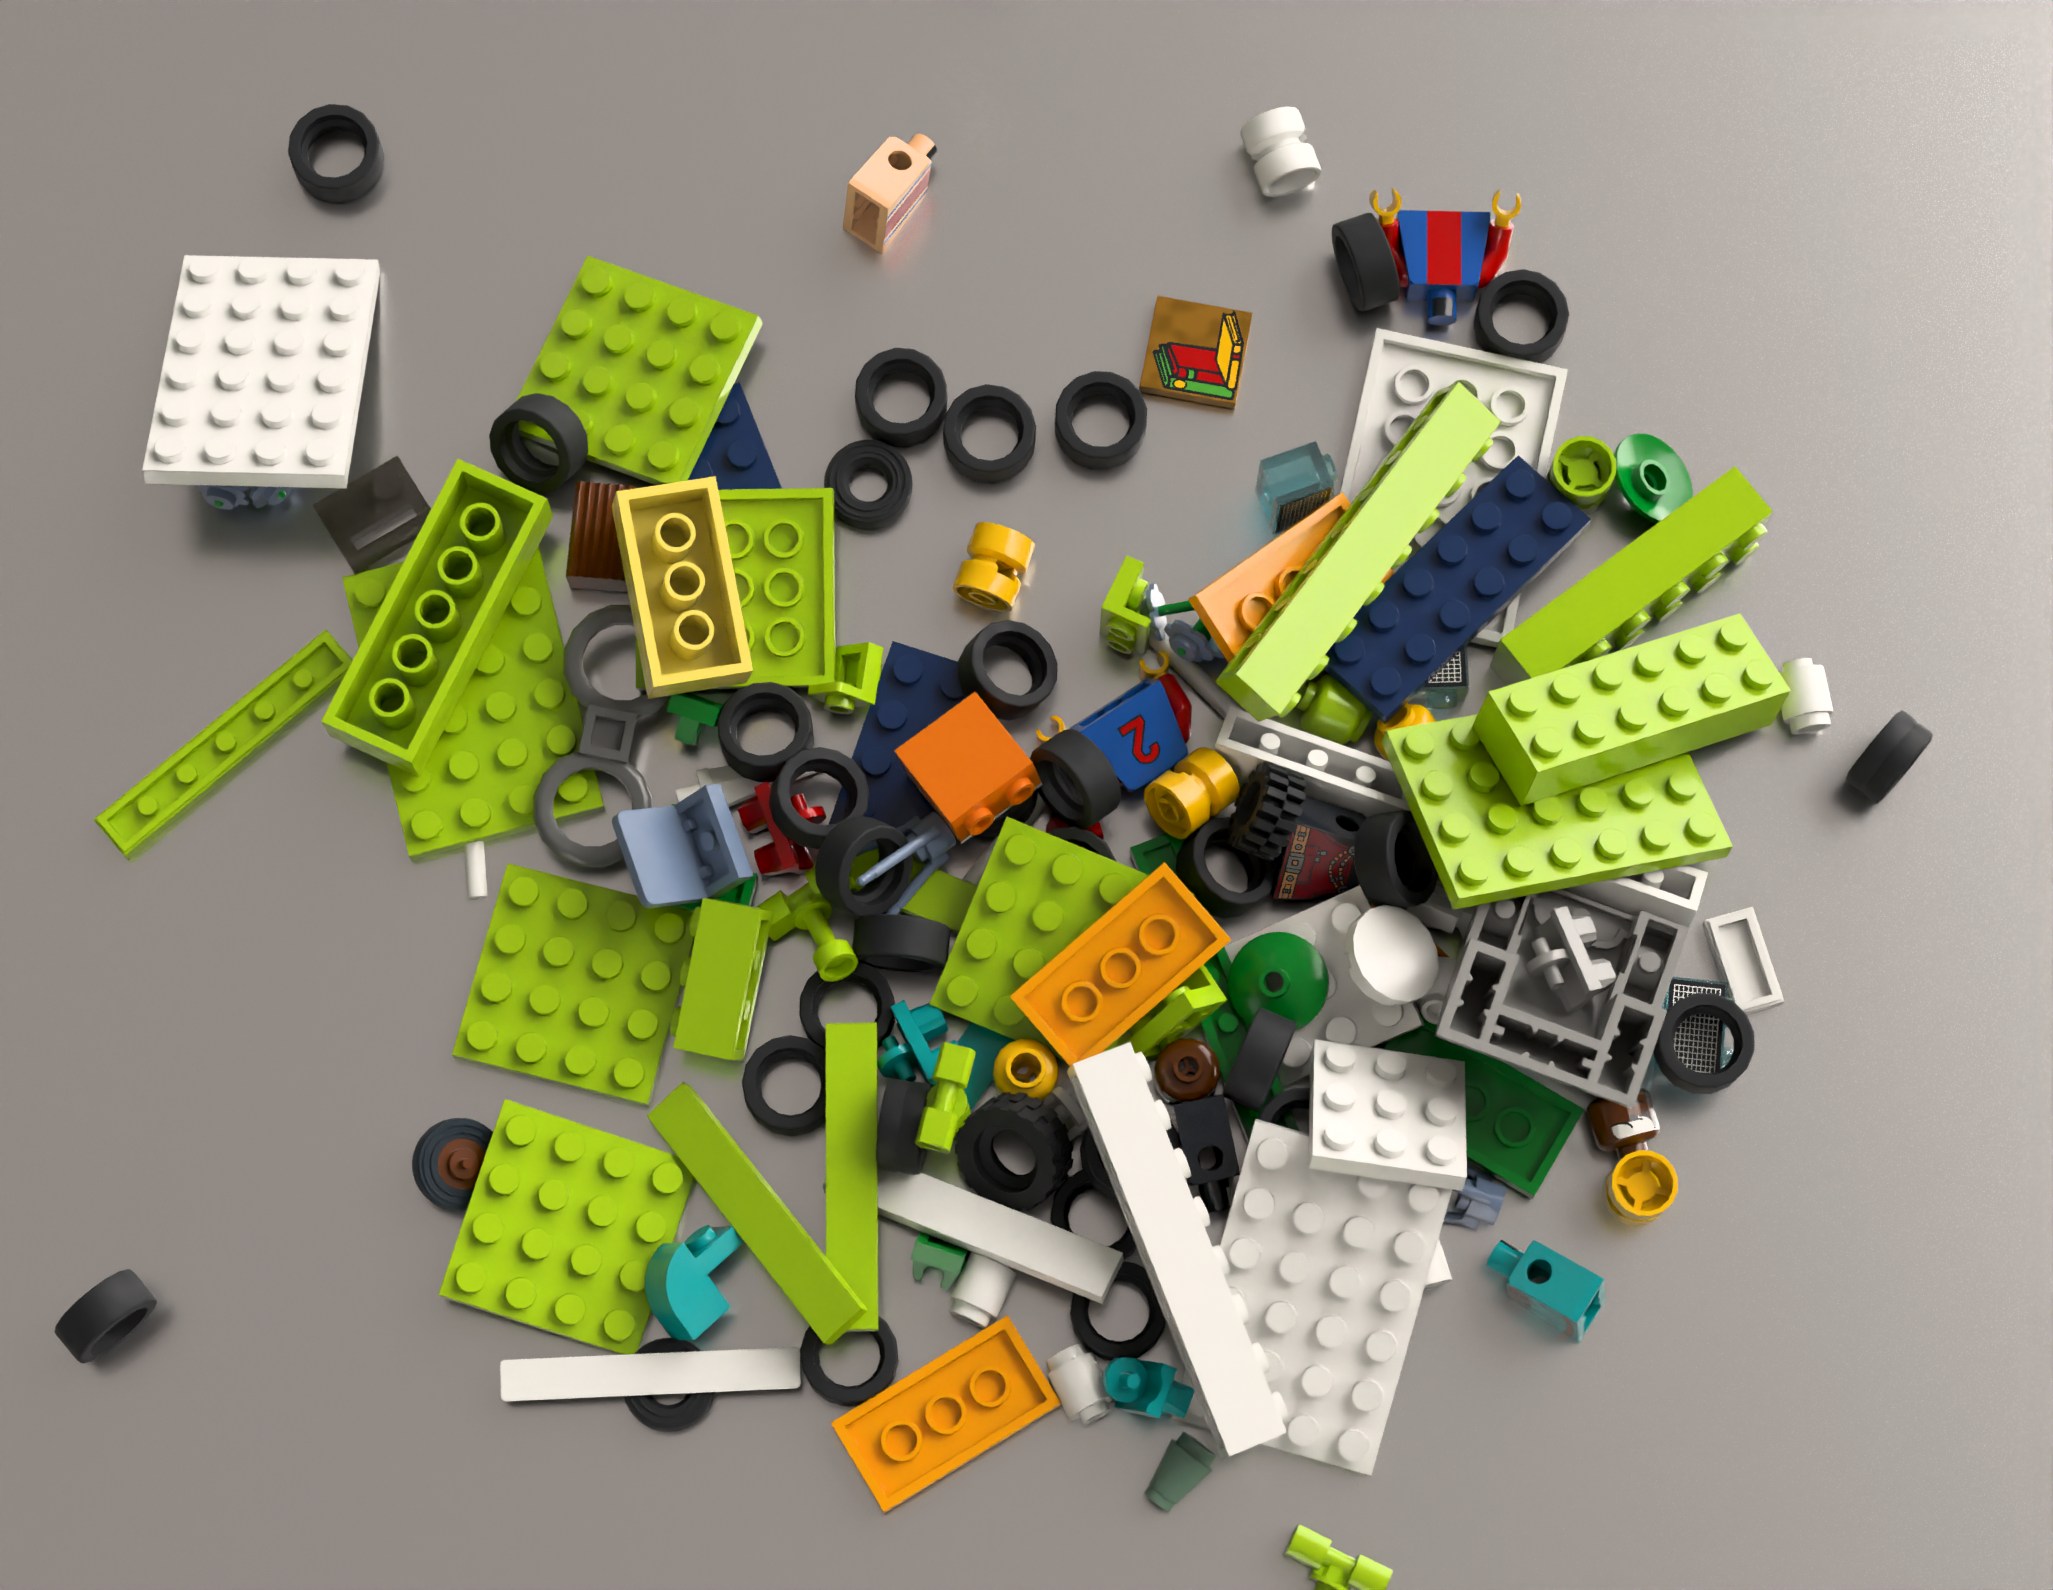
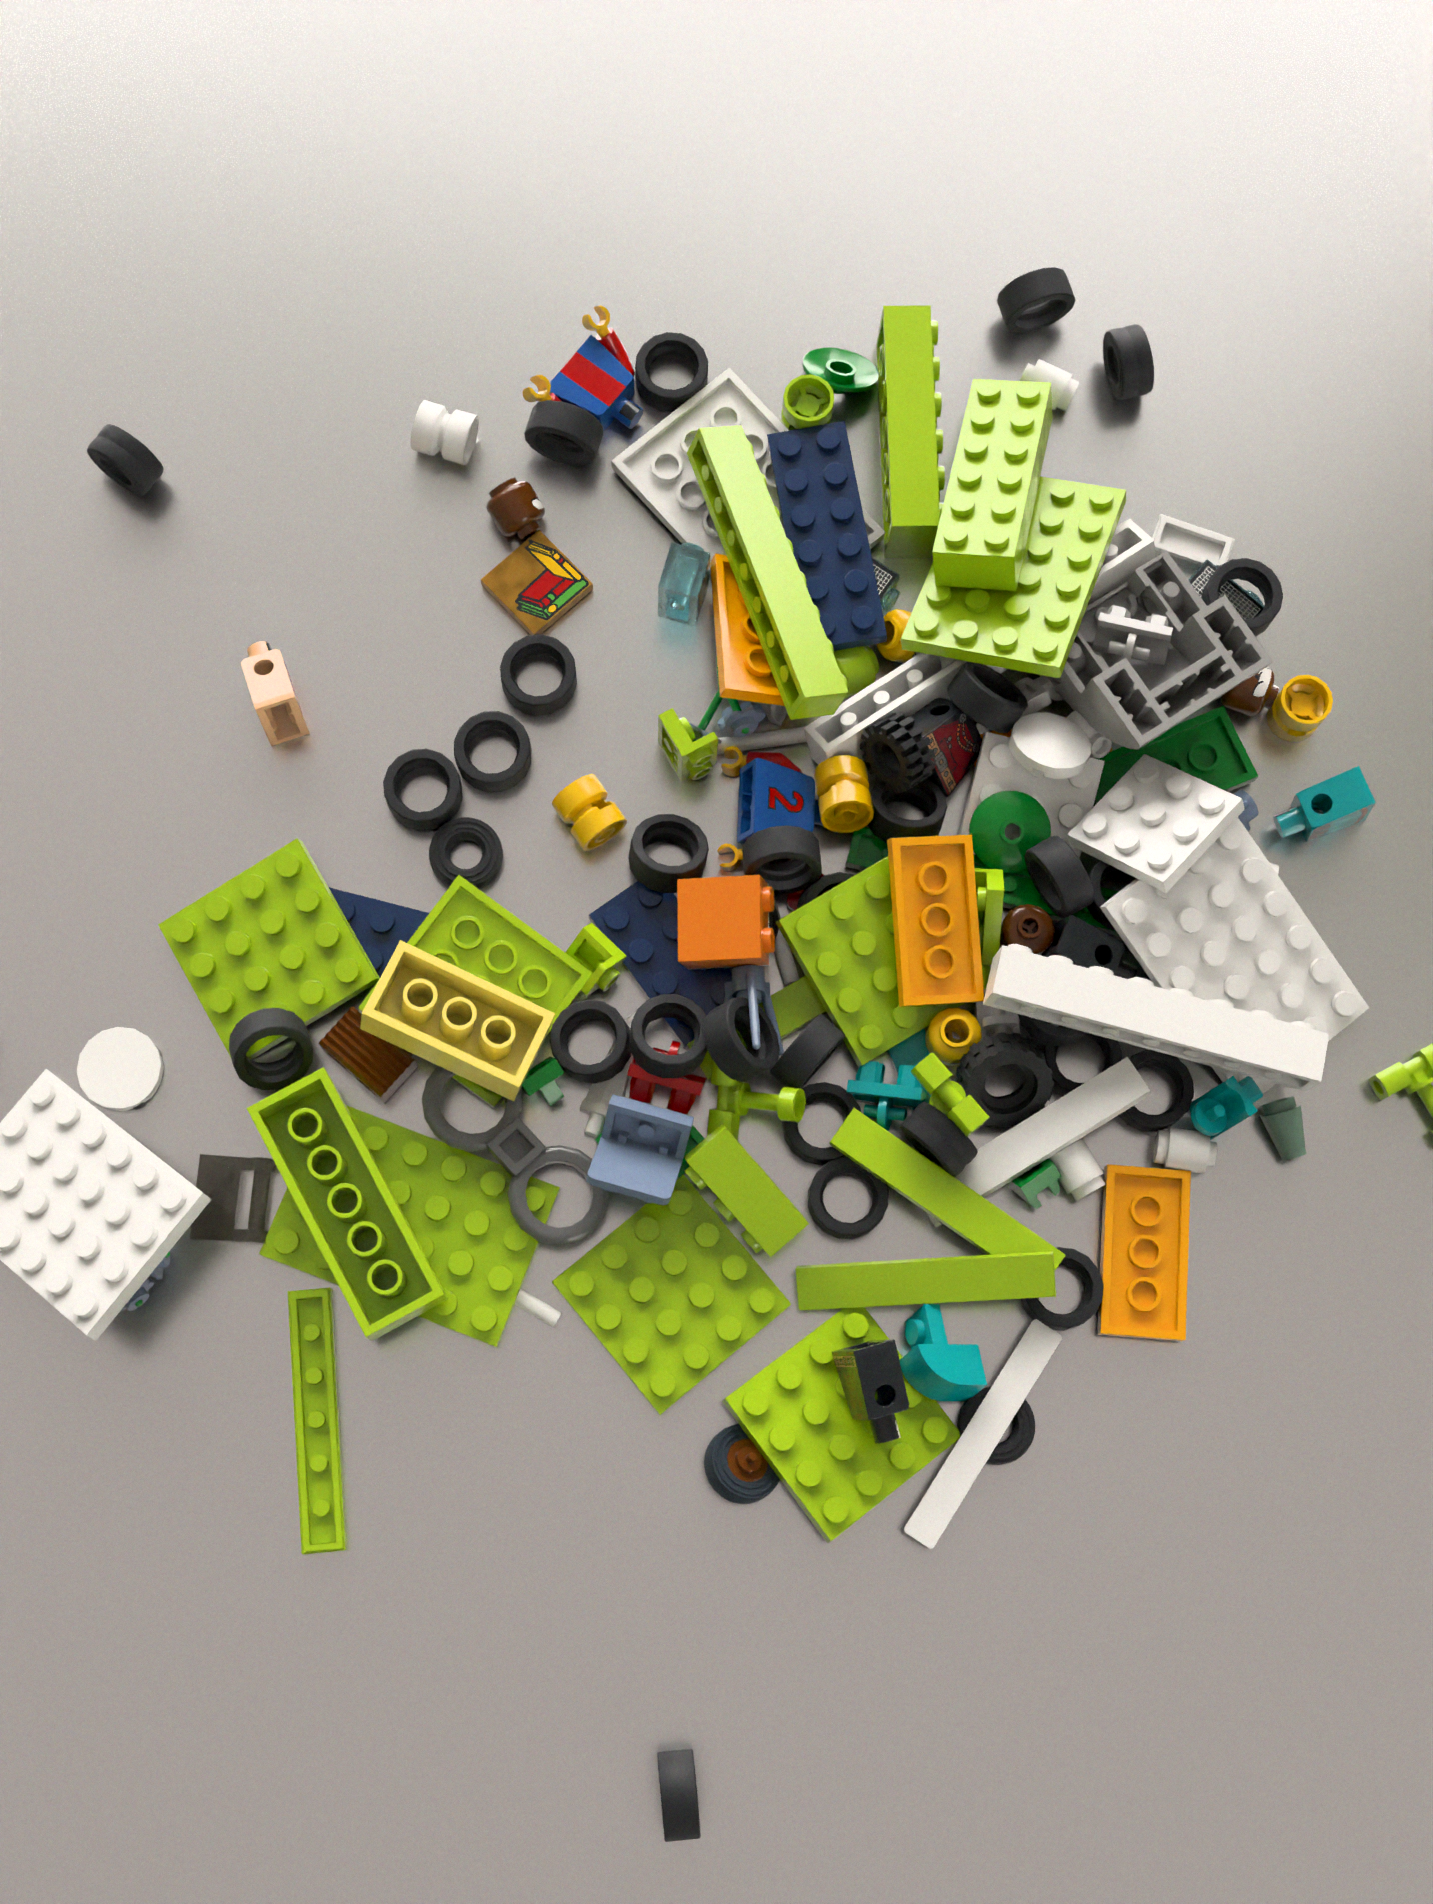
camera: 60 degrees left, 0 degrees up
none -> white tile [77,1027,164,1111]
none -> reddish brown head [486,477,545,540]
none -> black torso [832,1339,909,1444]
none -> black tyre [997,267,1076,333]

